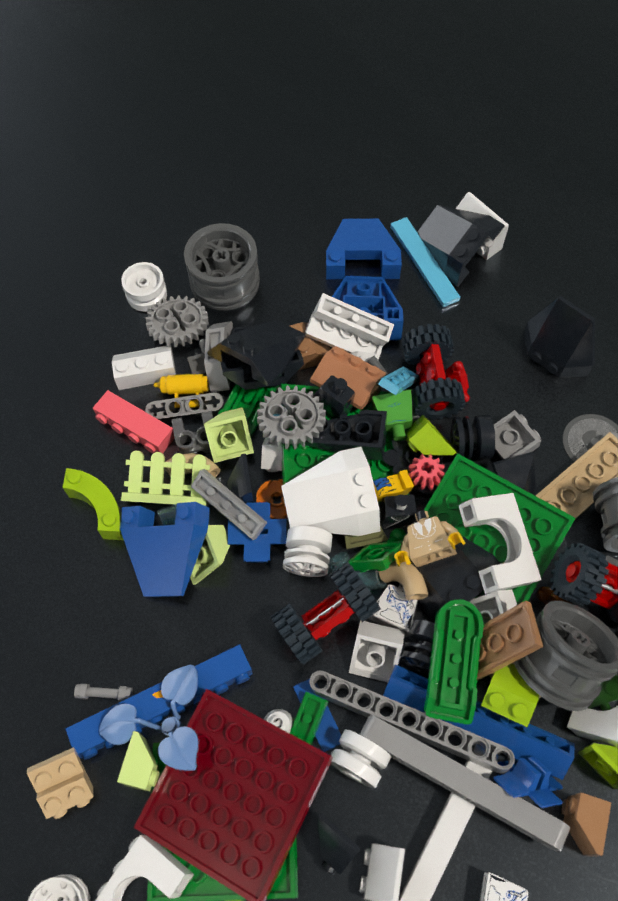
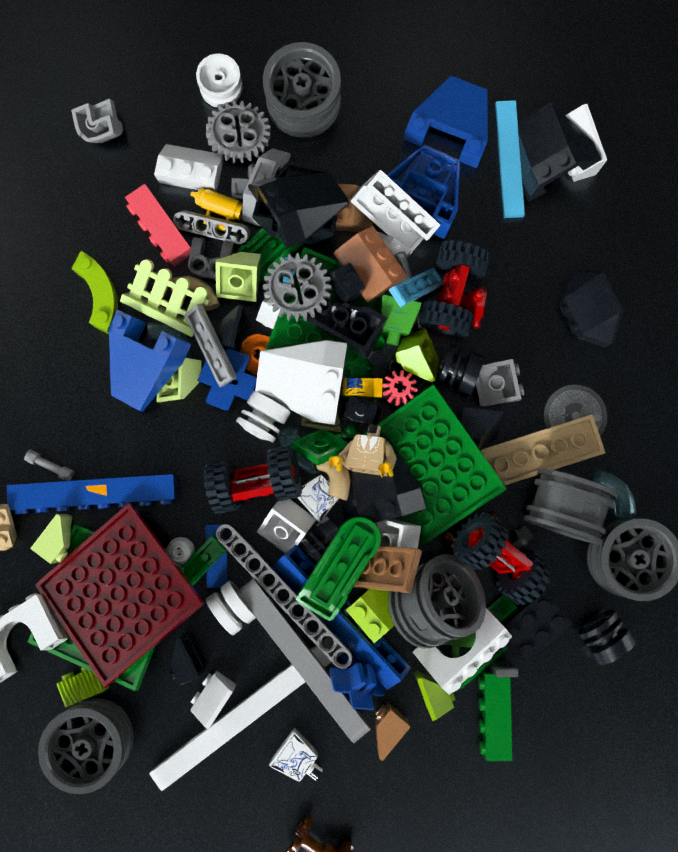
camera: 20 degrees right, 20 degrees up
medium blue plant [99,665,199,771] -> none
white arch [459,493,541,594] -> none
none -> light grey brick [71,99,123,143]

